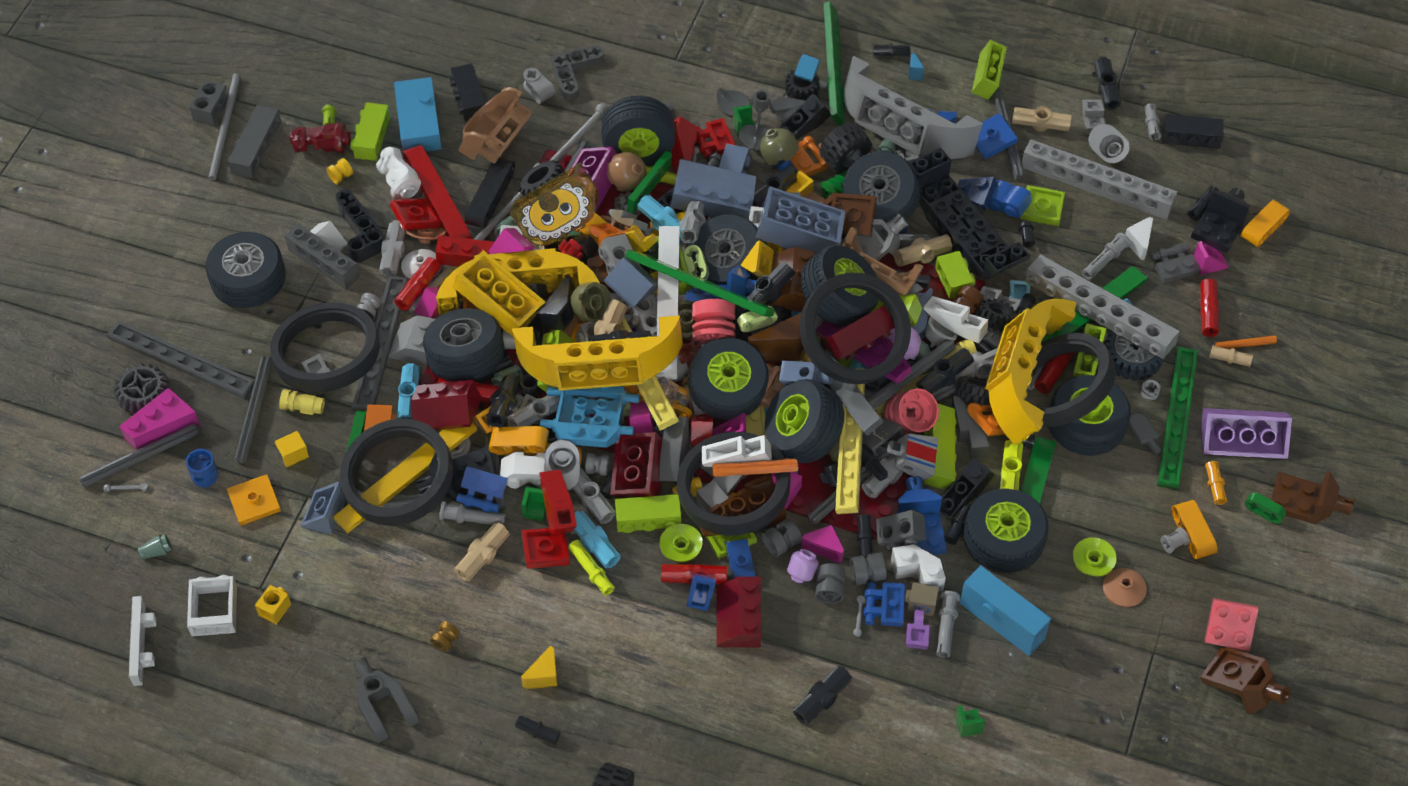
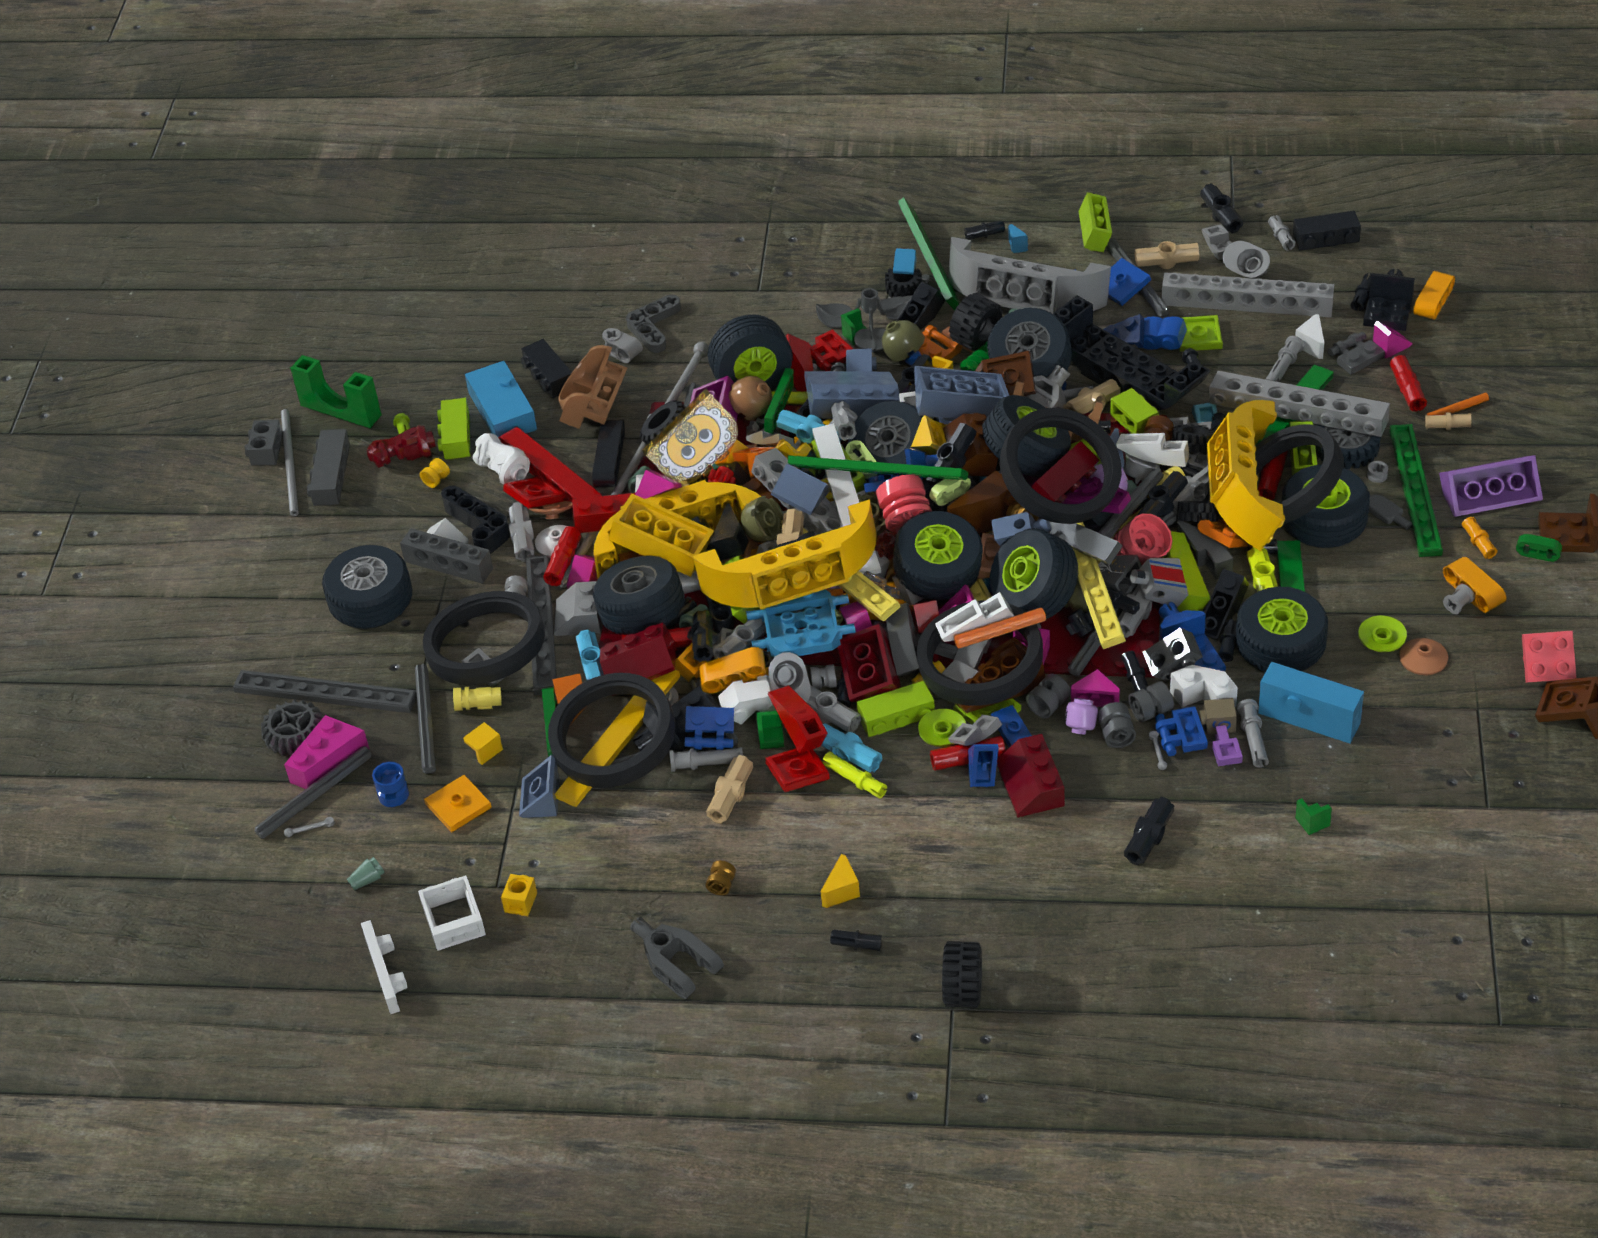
camera: 10 degrees left, 10 degrees down
none -> green arch [290,355,382,428]
none -> light grey slope [948,714,1002,746]

